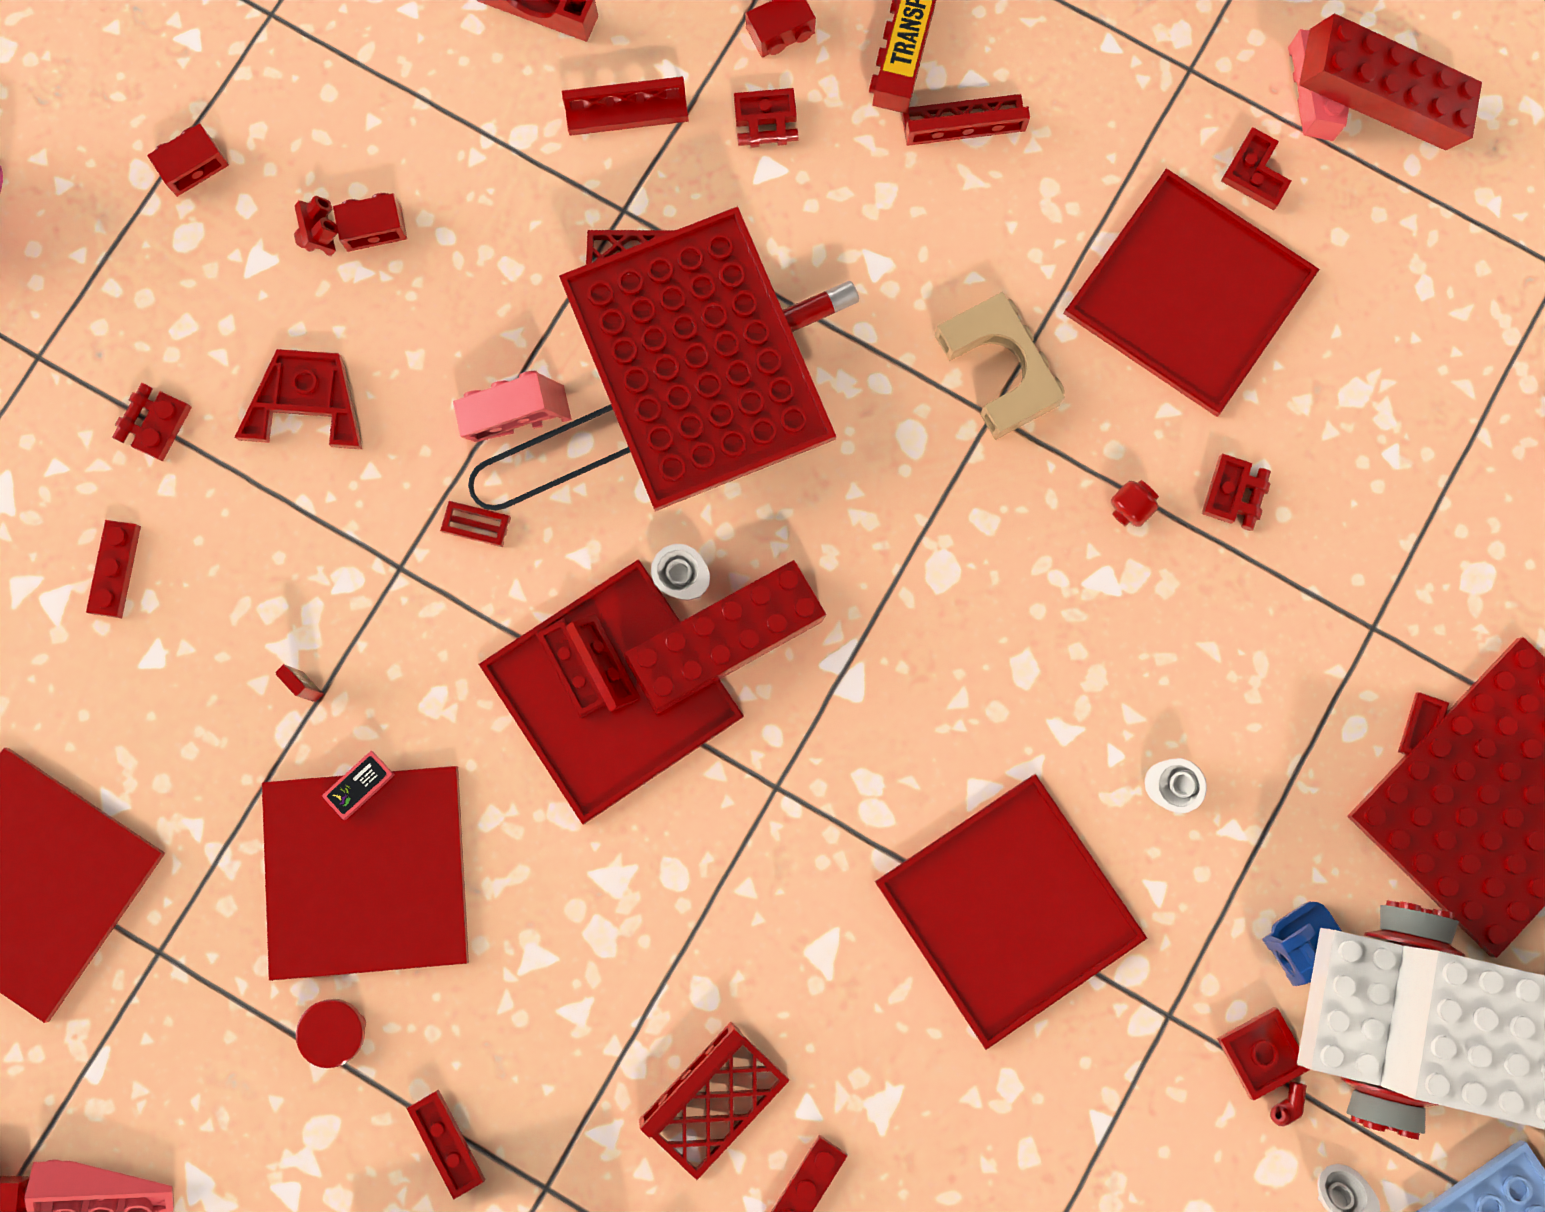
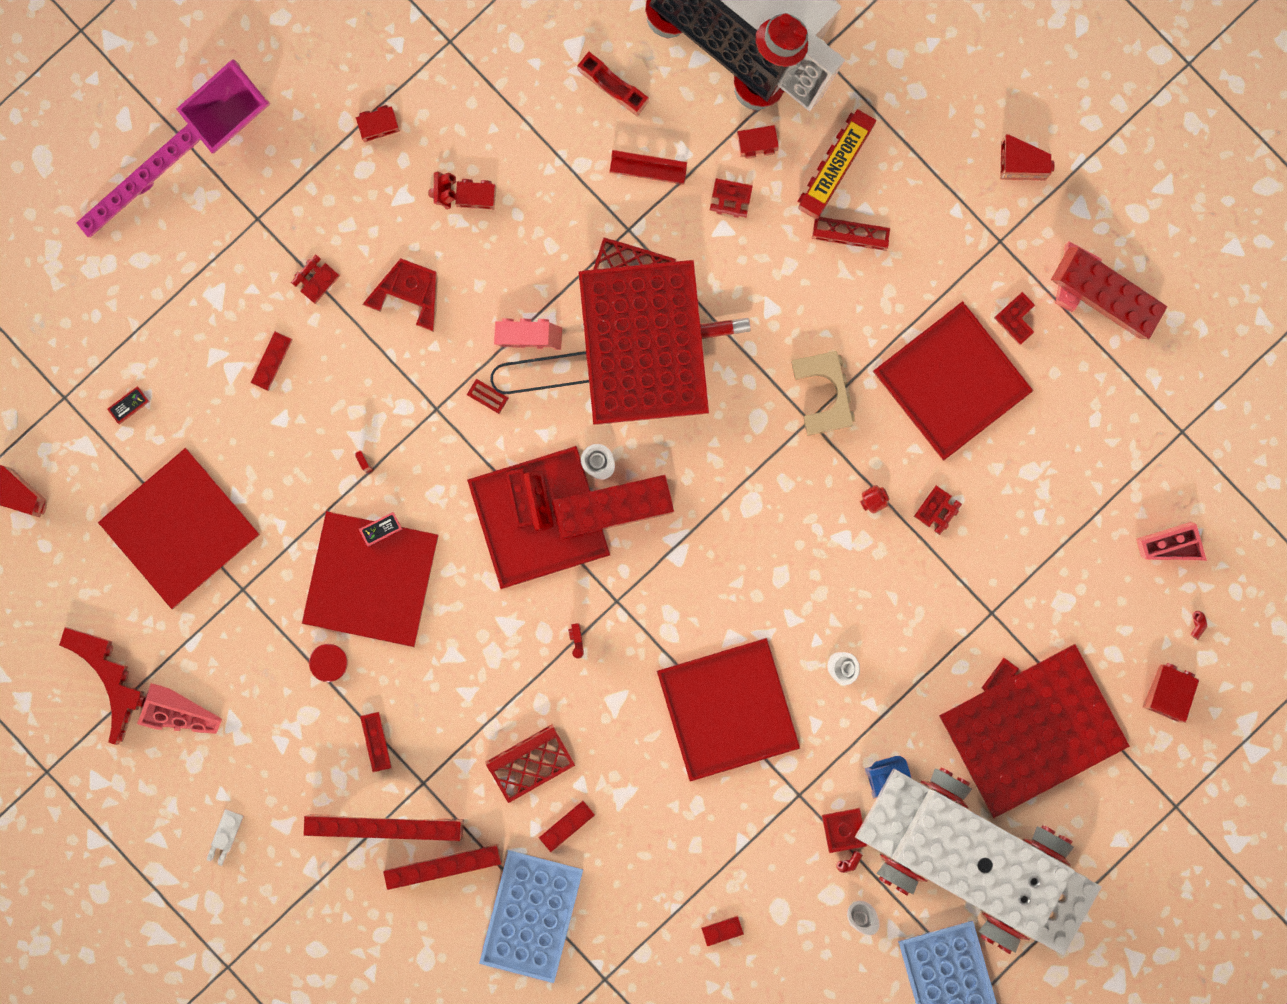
camera: 20 degrees right, 5 degrees up
none -> red plate [568,623,584,659]

